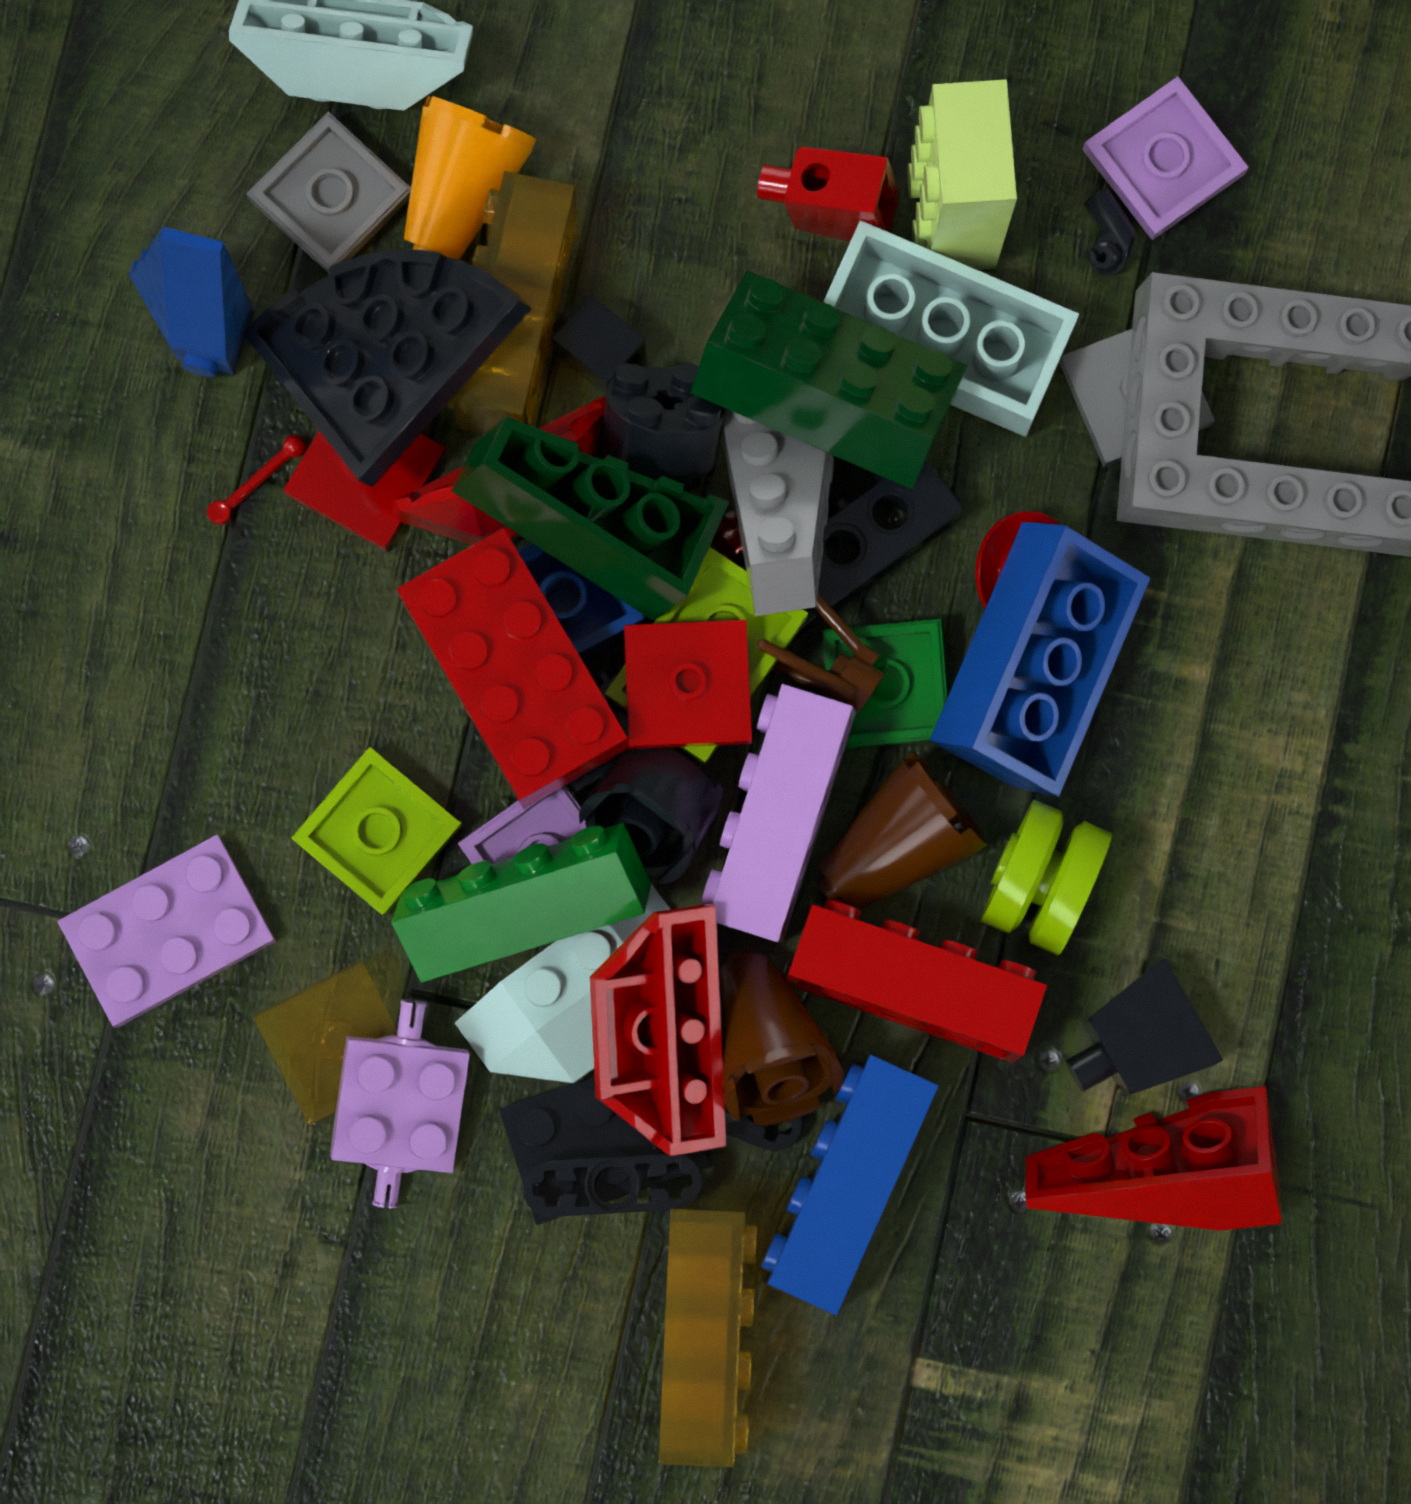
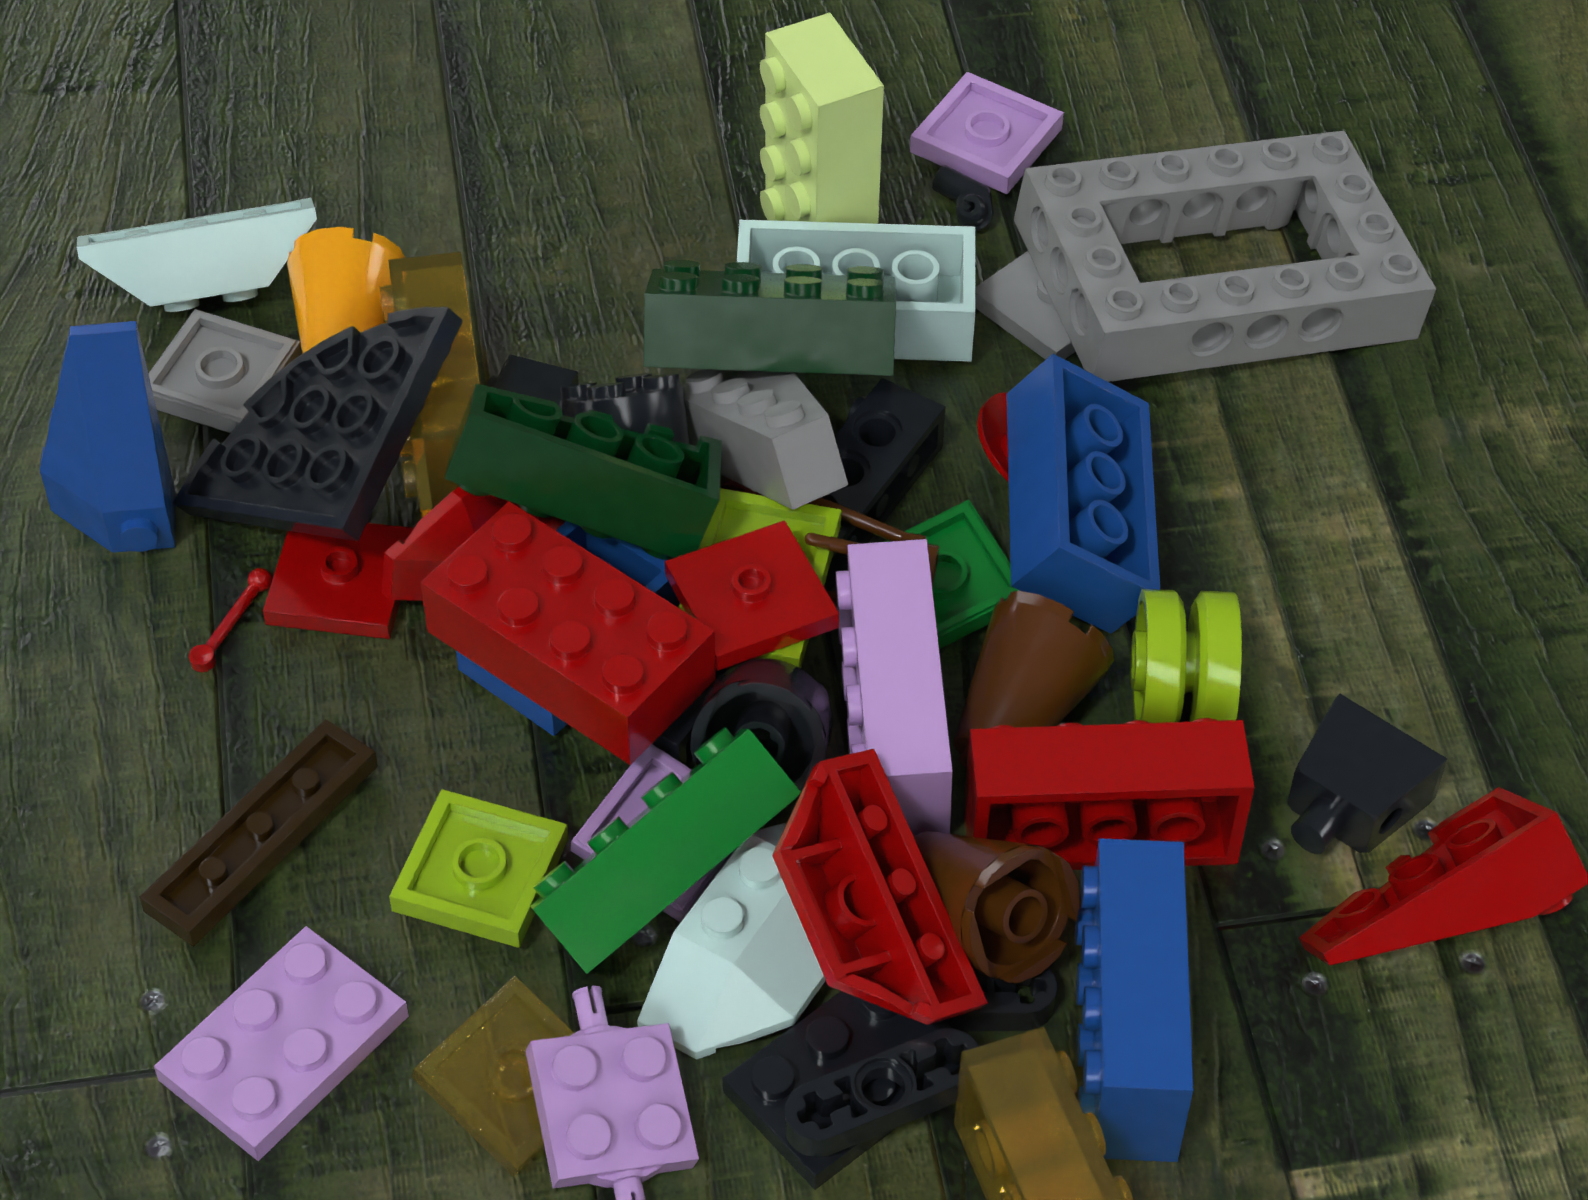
camera: 20 degrees left, 30 degrees down
red torso [757,147,900,242] -> none
none -> dark brown plate [139,719,378,947]

